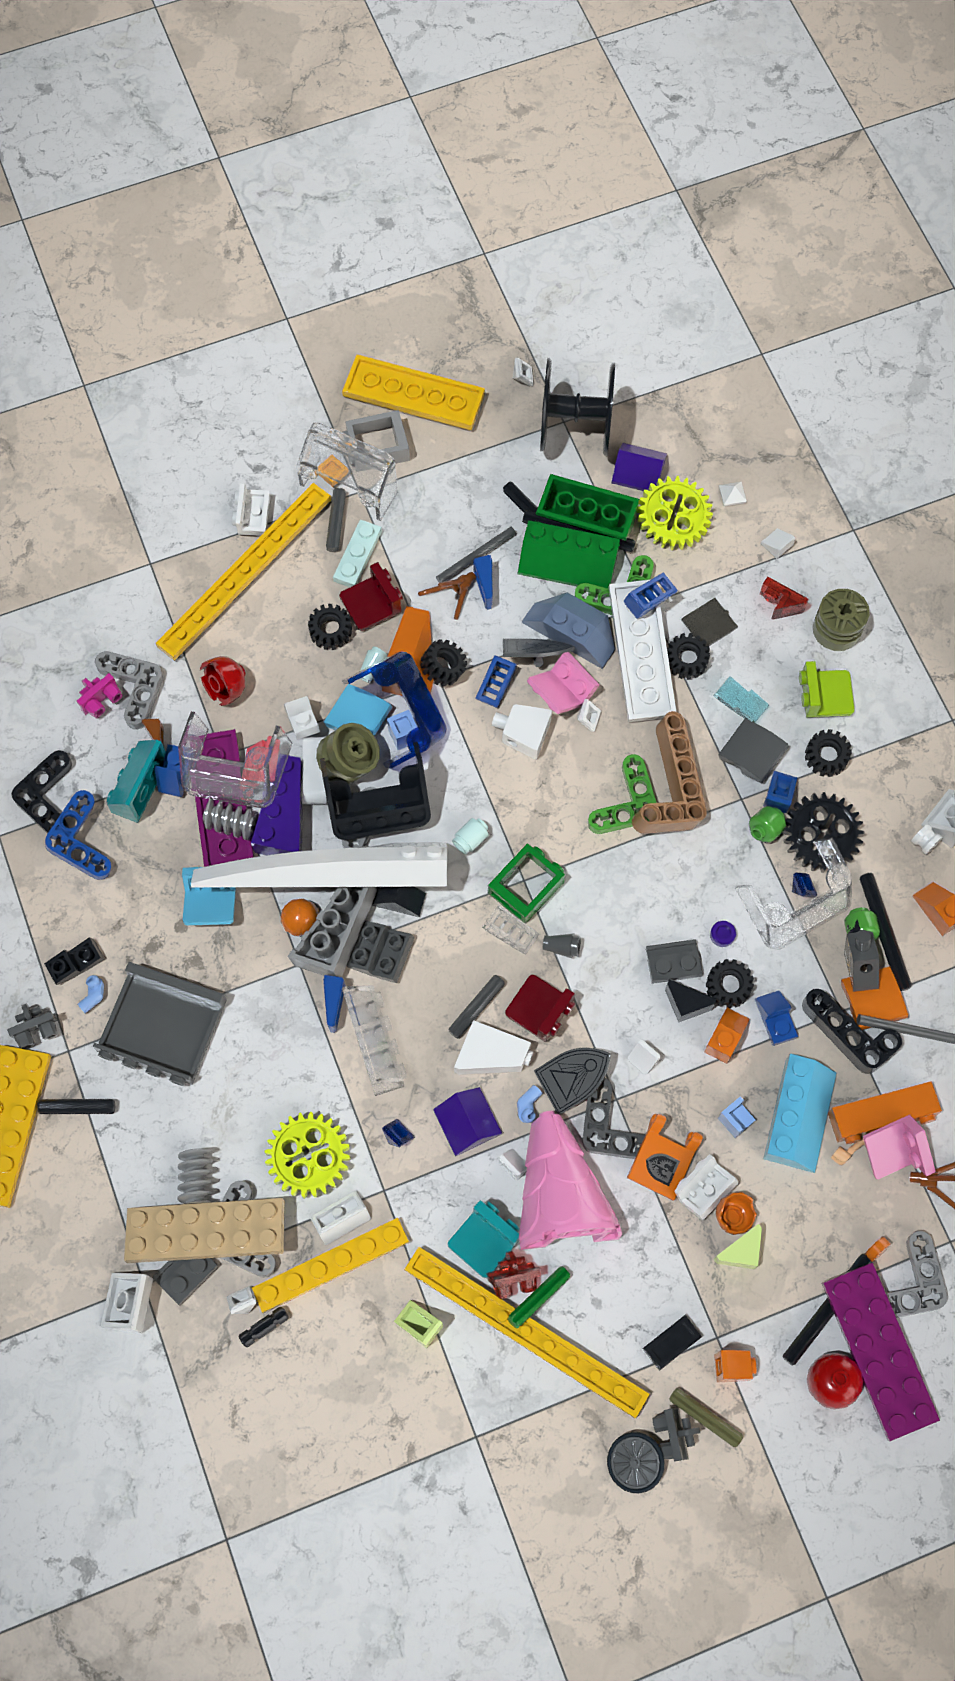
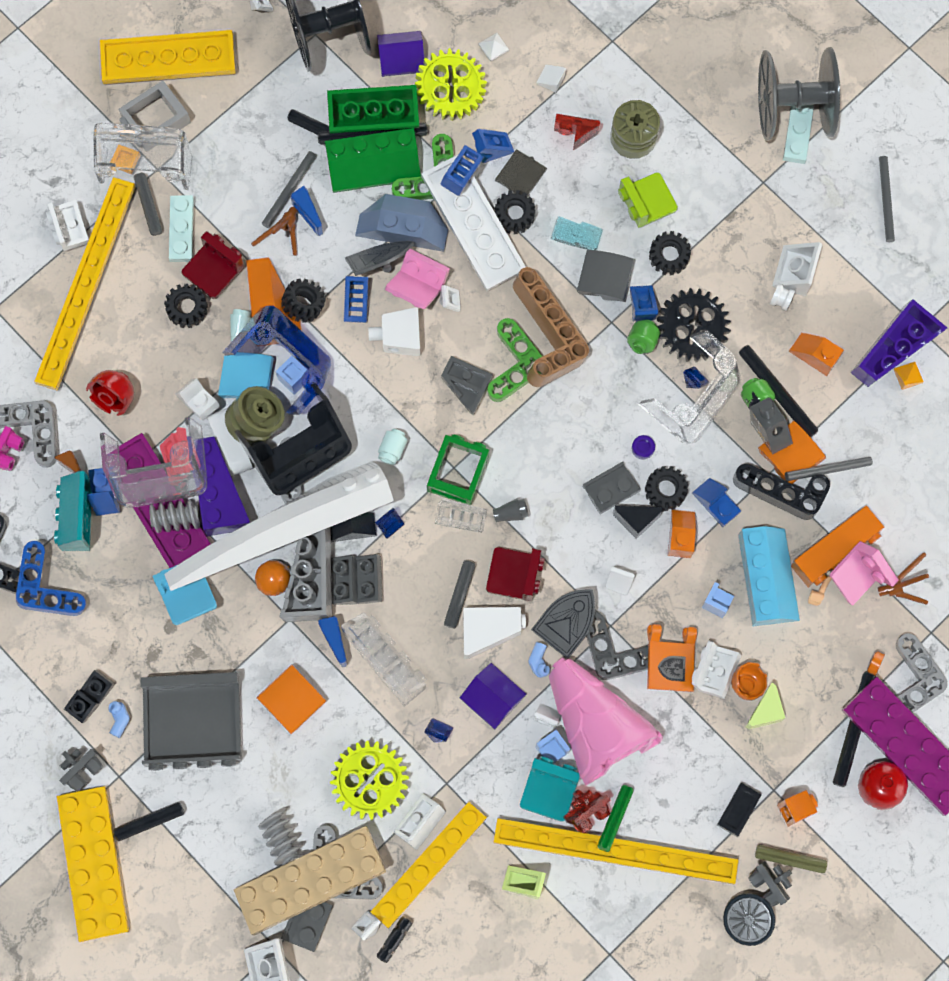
camera: 25 degrees left, 5 degrees up
none -> orange slope [256,665,326,734]
none -> clear blue slope [375,508,405,539]
none -> dark grey wing [441,356,493,415]
none -> blue slope [472,129,514,163]
none -> light blue panel [536,730,570,764]

